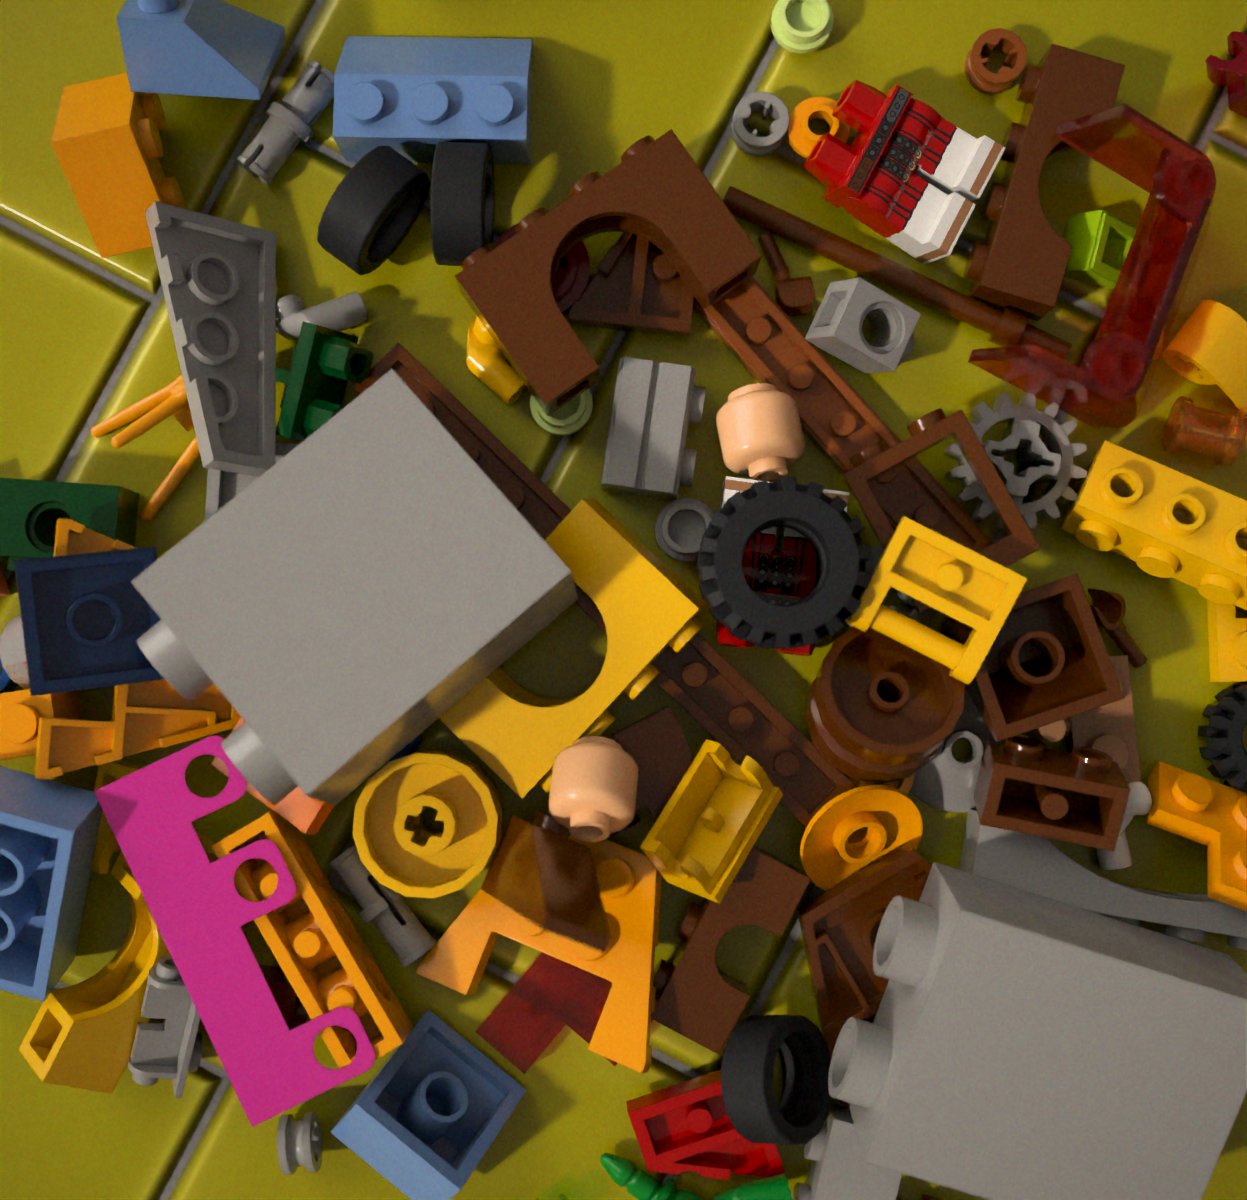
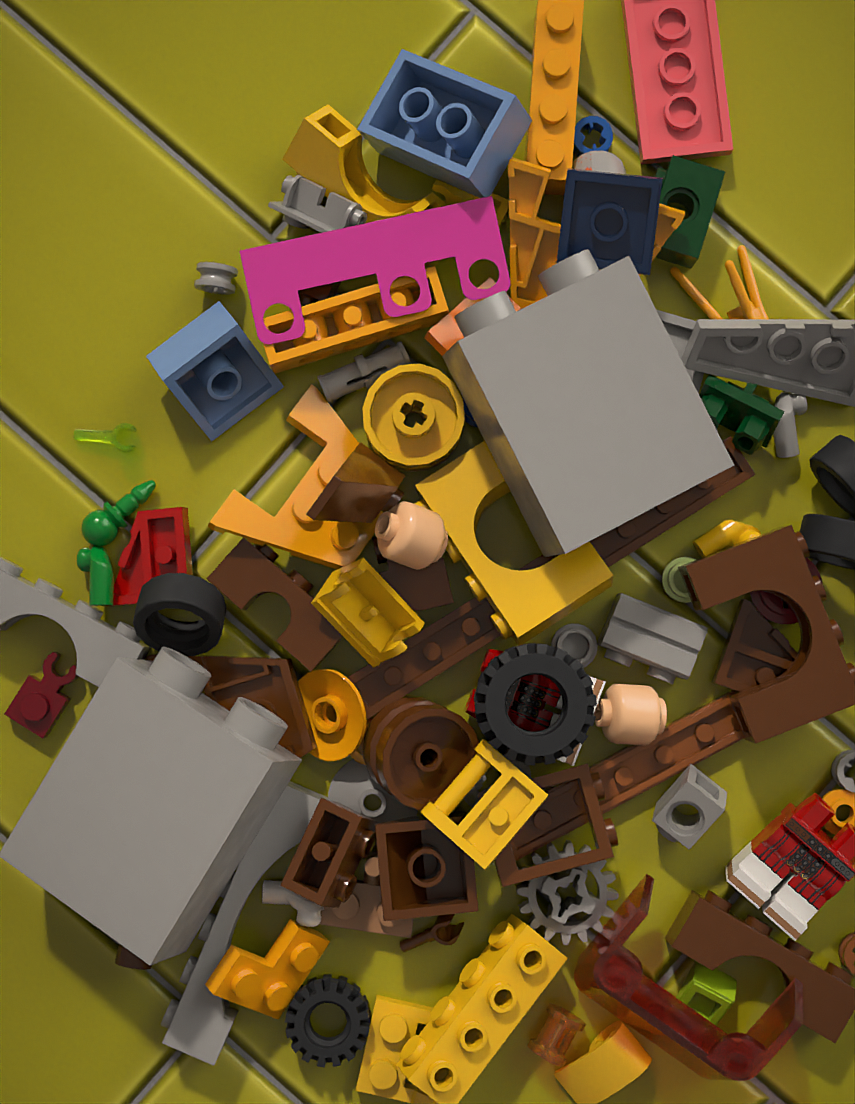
camera: 105 degrees right, 0 degrees up
clear red plate [476,952,653,1074] -> none
reddish brown bar [723,186,1072,367] -> none
reddish brown hand [758,232,815,316] -> none

